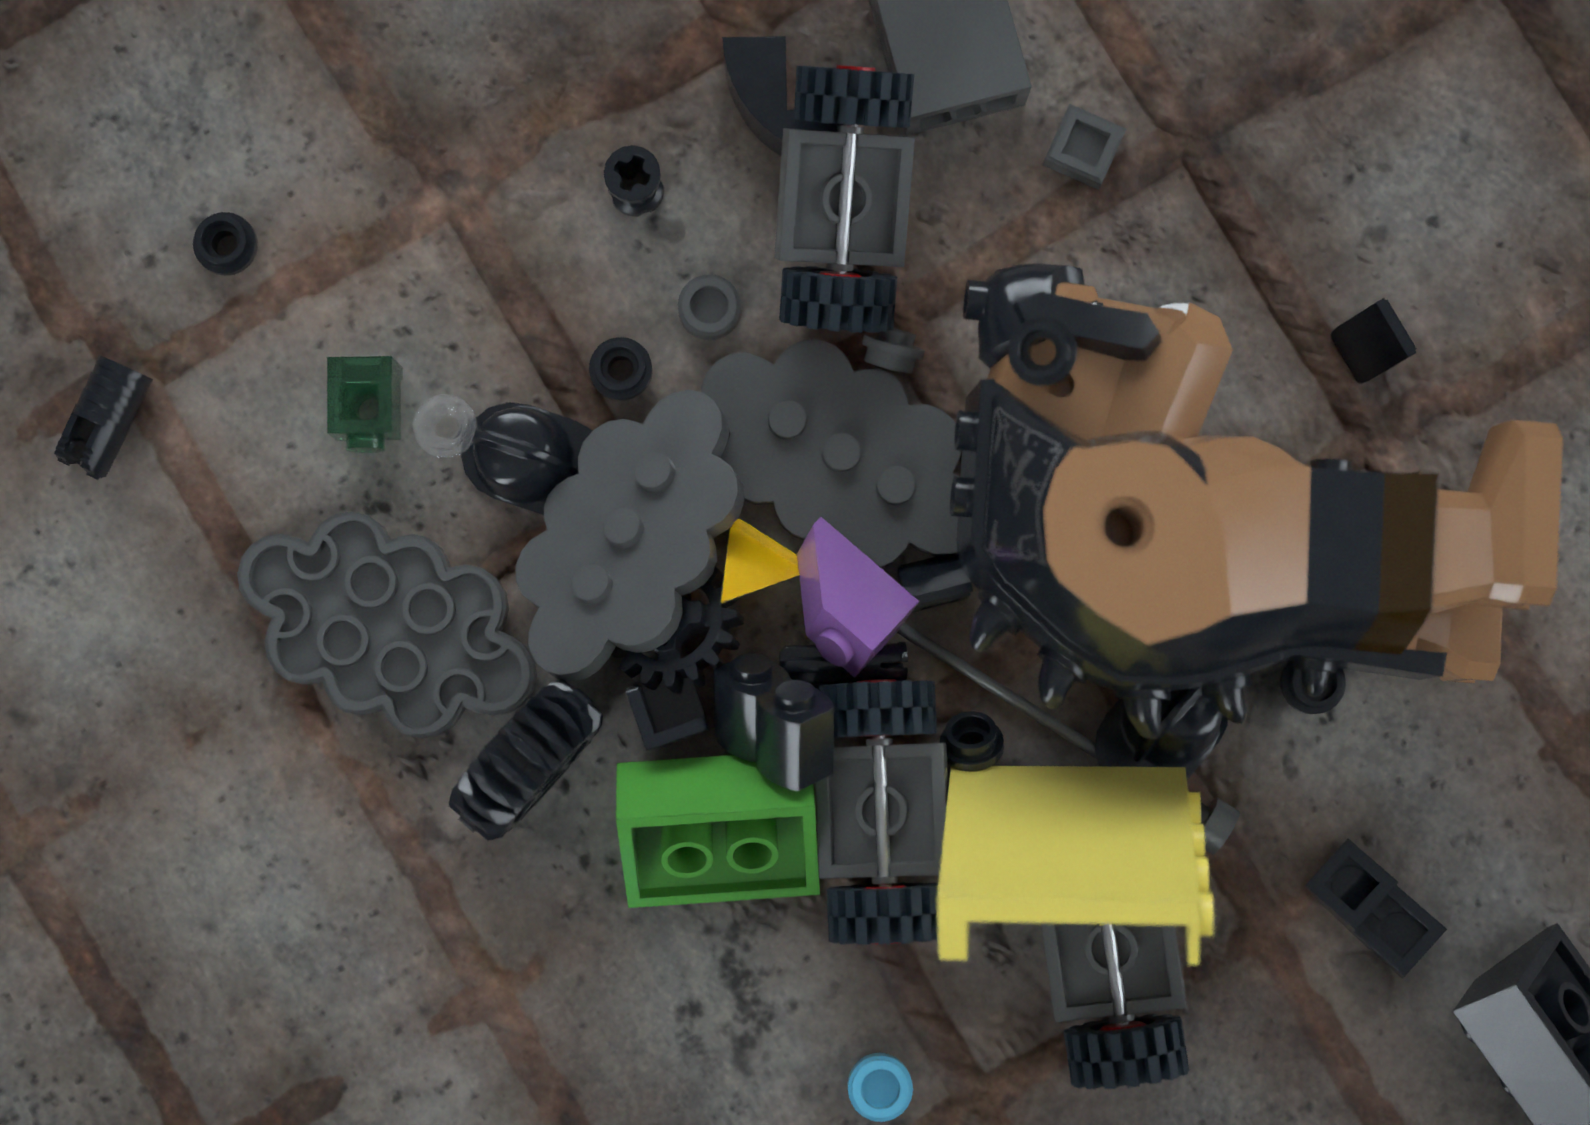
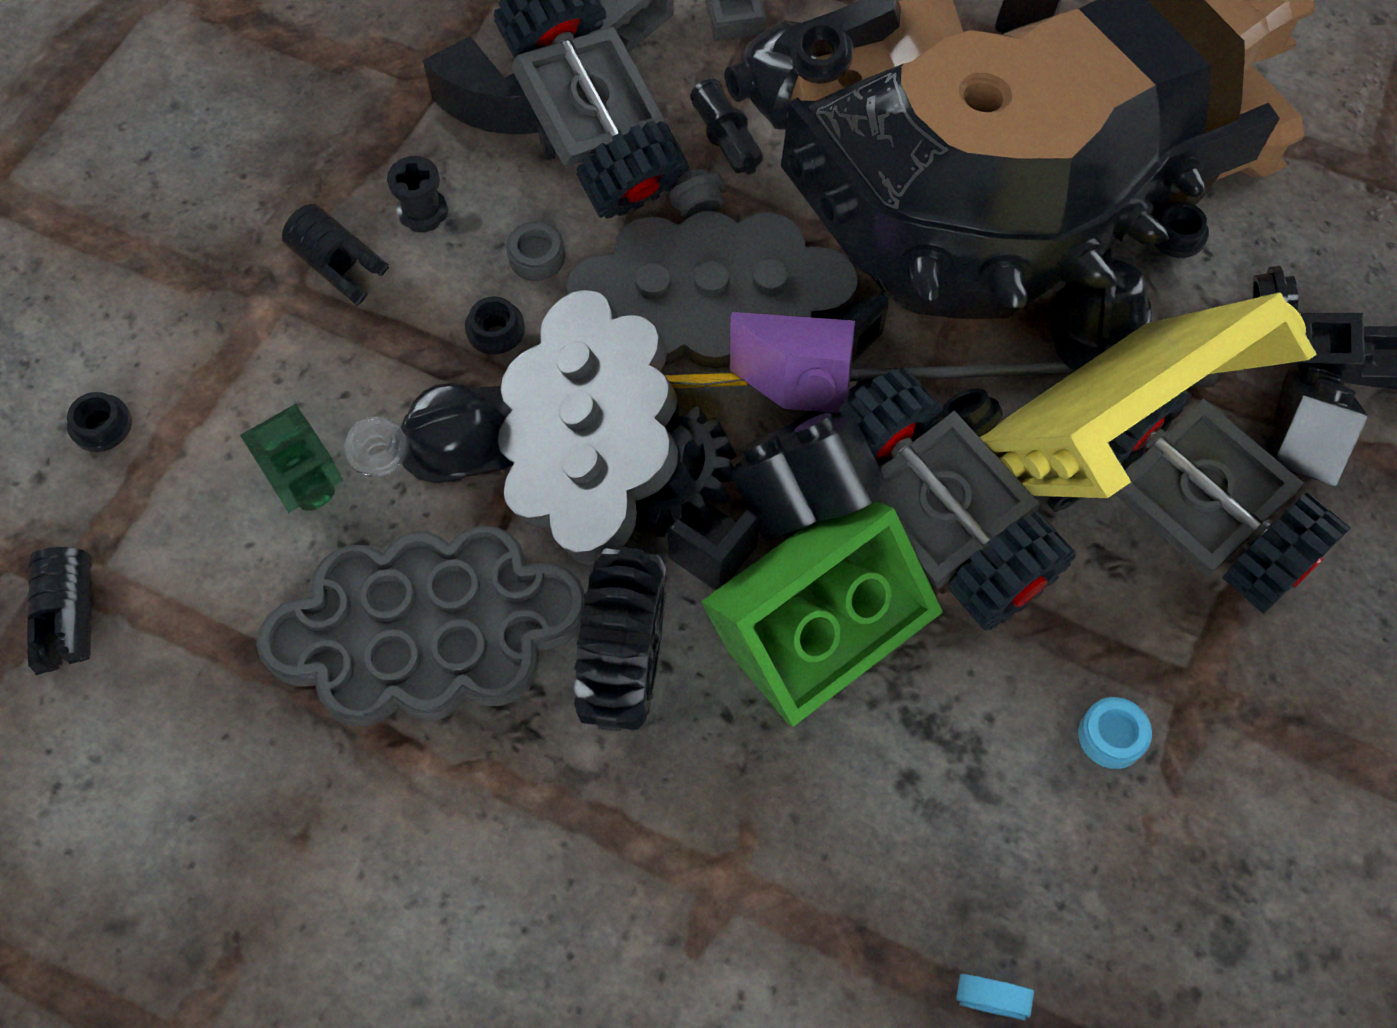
camera: 30 degrees left, 20 degrees down
none -> black hinge [282,204,389,306]
none -> black axle [690,79,763,175]
none -> black plate [1252,265,1299,310]
none -> slope [1266,367,1368,486]

